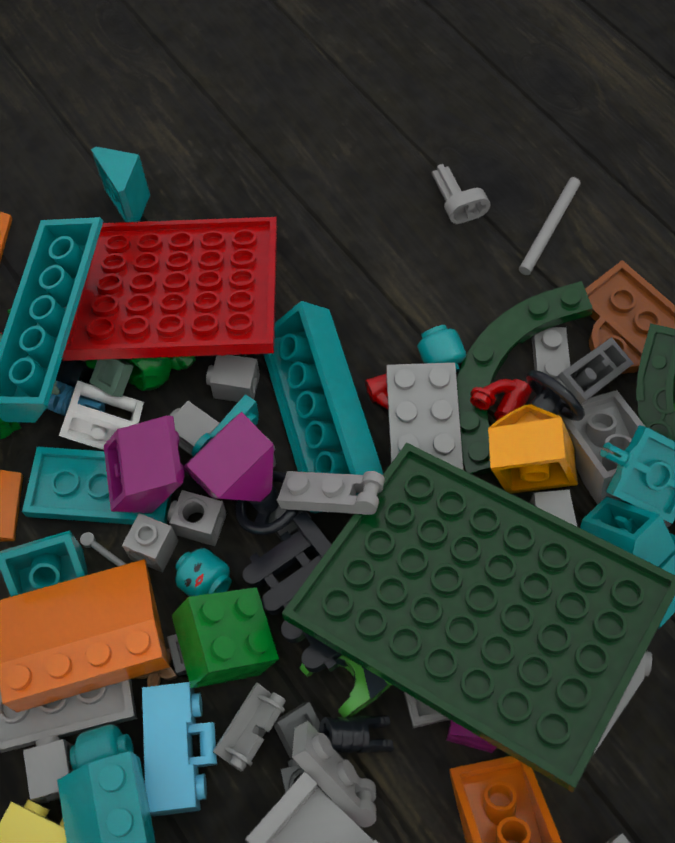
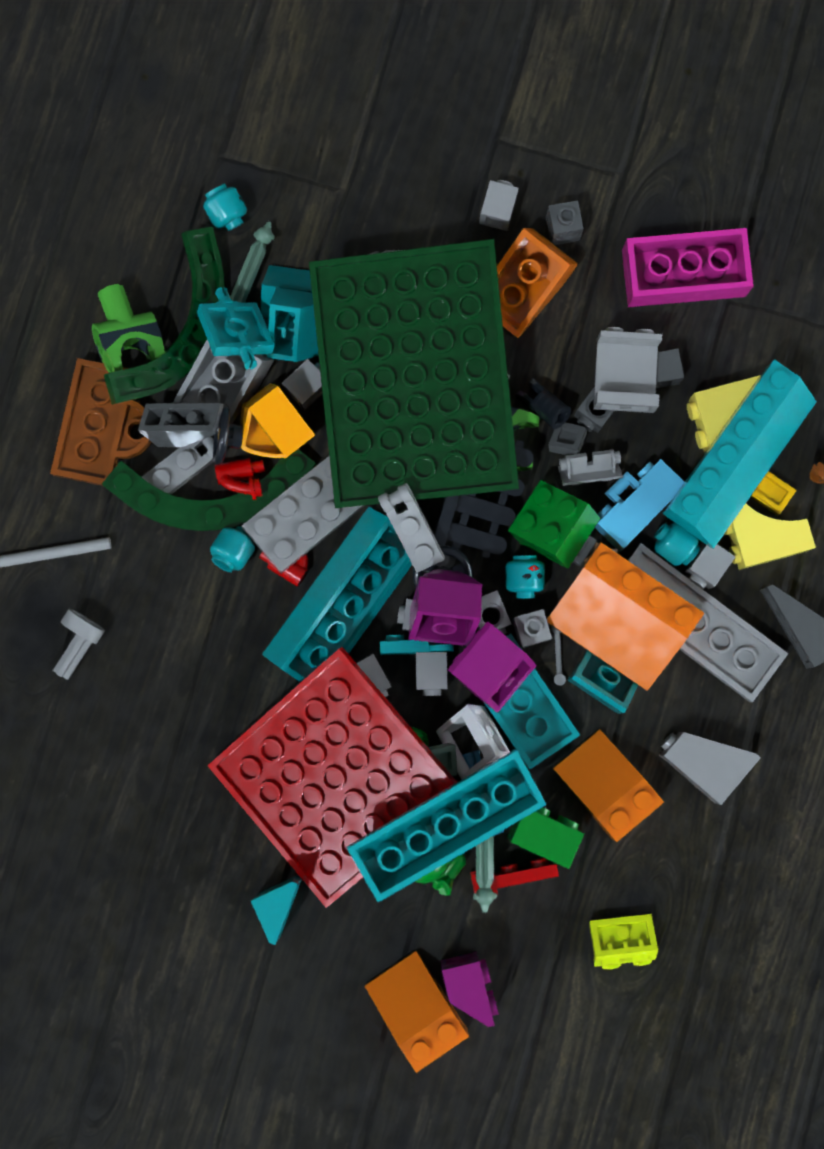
camera: 130 degrees left, 20 degrees up
light grey plate [292,721,376,827] -> none

